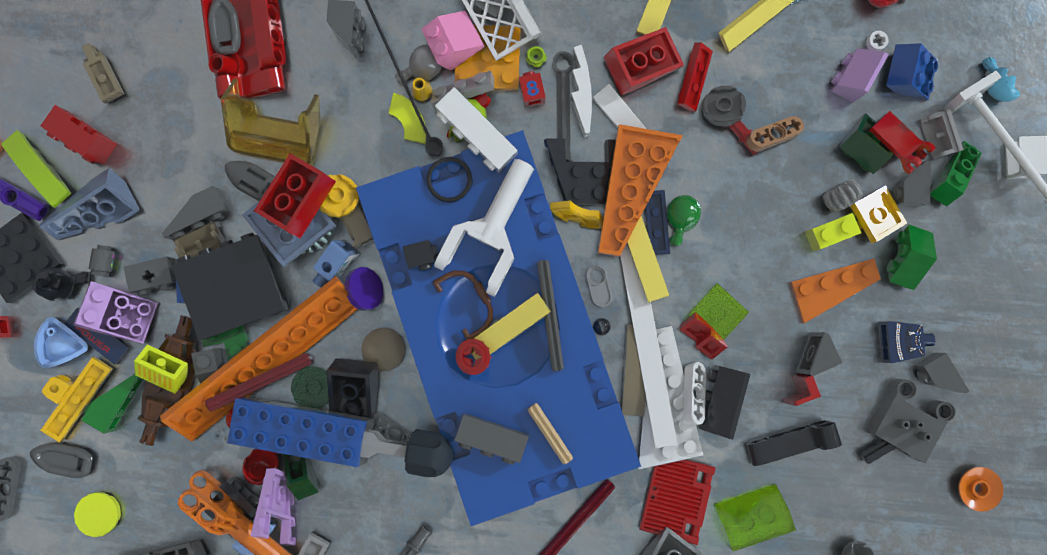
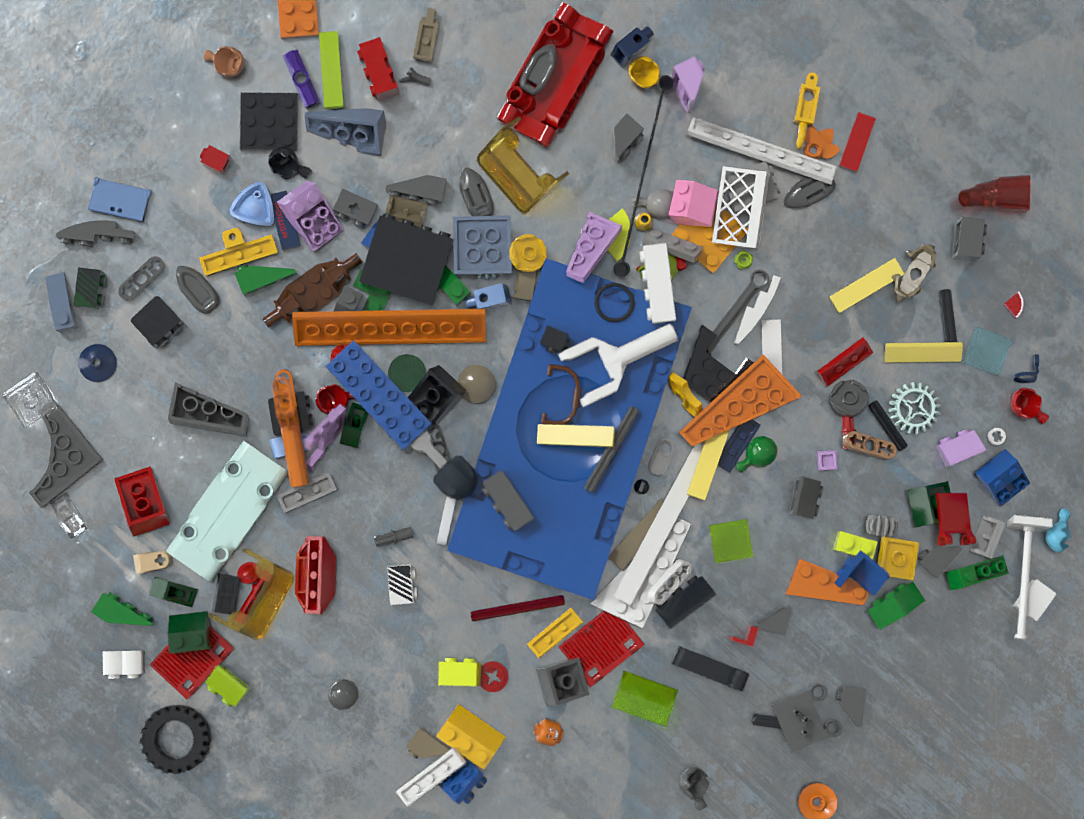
camera: 35 degrees right, 0 degrees up
neon yellow tile [74,492,121,537] -> none
dark grey brick [88,245,115,277] -> none
neon yellow brick [134,345,188,394] -> none
dark red axle [205,353,312,412] -> none
red brick [254,153,336,239] -> none
dark purple tile [344,267,383,311] -> none
red gear [456,338,492,375] -> none
red brick [519,71,546,107] -> none
tan axle [528,403,573,464] -> none
red slope [603,27,684,96] -> none
red slope [680,312,727,360] -> none
dark blue torso [879,321,935,363] -> none
none -> black bracket [131,296,184,348]
none -> dark grey bar [400,67,431,86]
none -> white beam [437,496,456,546]
none -> green slope [438,265,471,307]
none -> yellow tile [527,608,583,659]
none -> lavender wing [566,212,622,283]
none -> dark grey slope [789,476,823,520]
none -> lavender tile [817,450,838,471]
none -> blue bracket [834,550,890,595]
none -> black axle [868,400,908,451]
none -> light aqua gear [889,382,941,434]

